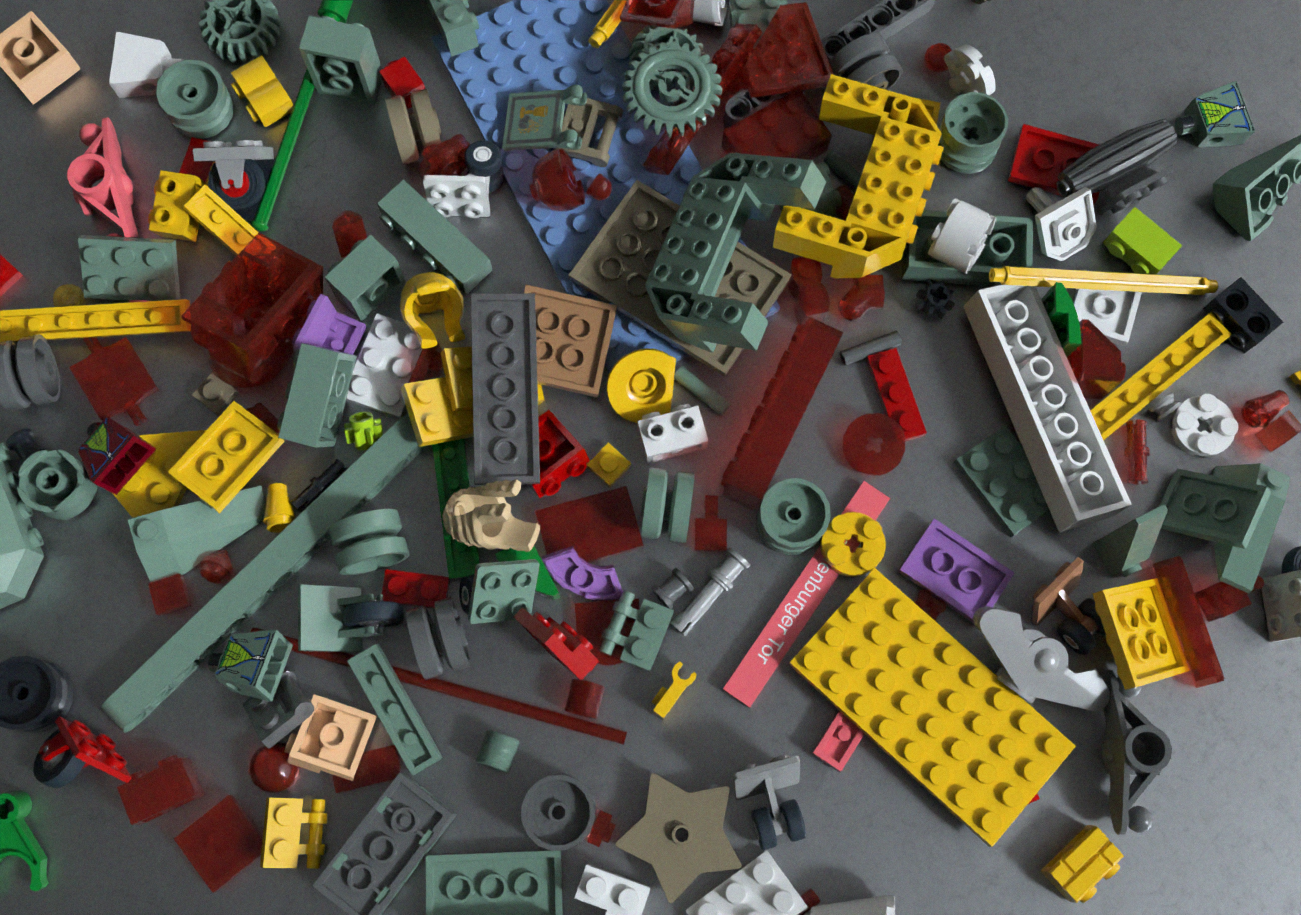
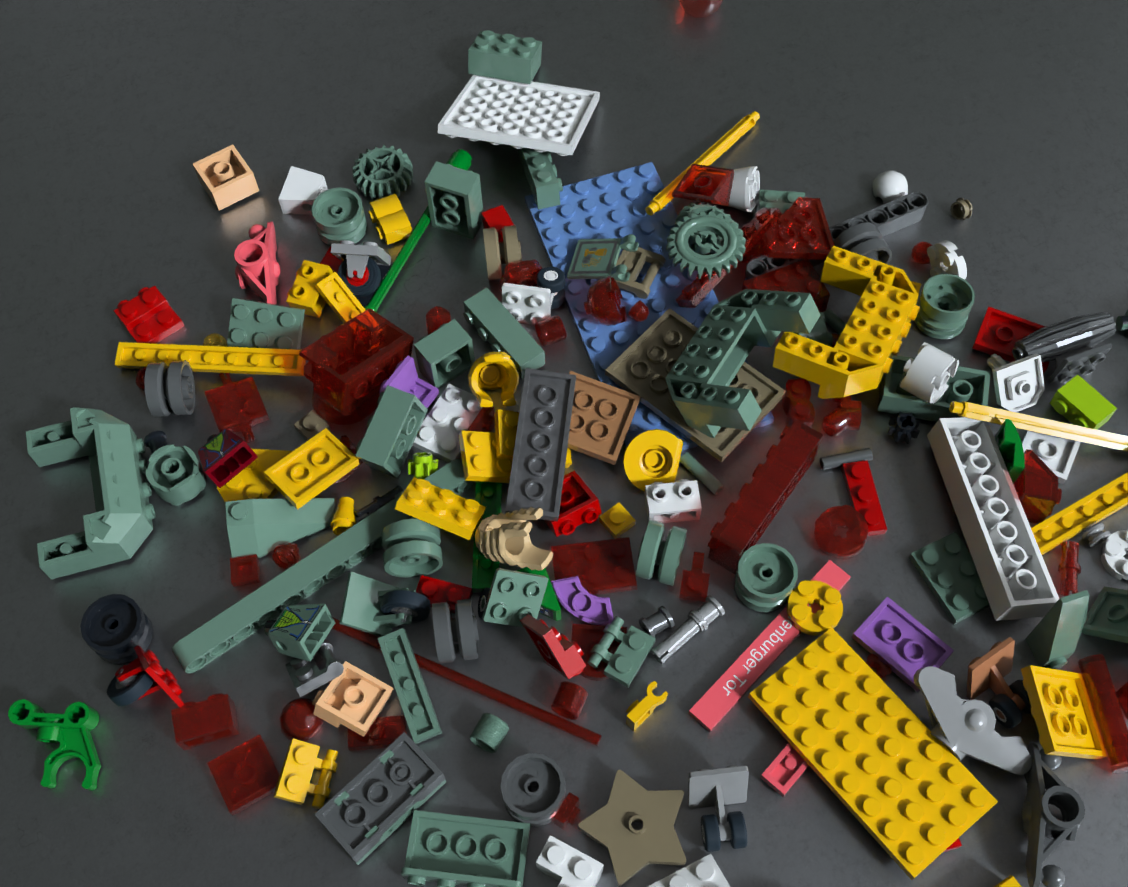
camera: 15 degrees right, 15 degrees down
none -> yellow plate [395,477,486,540]
none -> clear red piece [535,315,567,347]

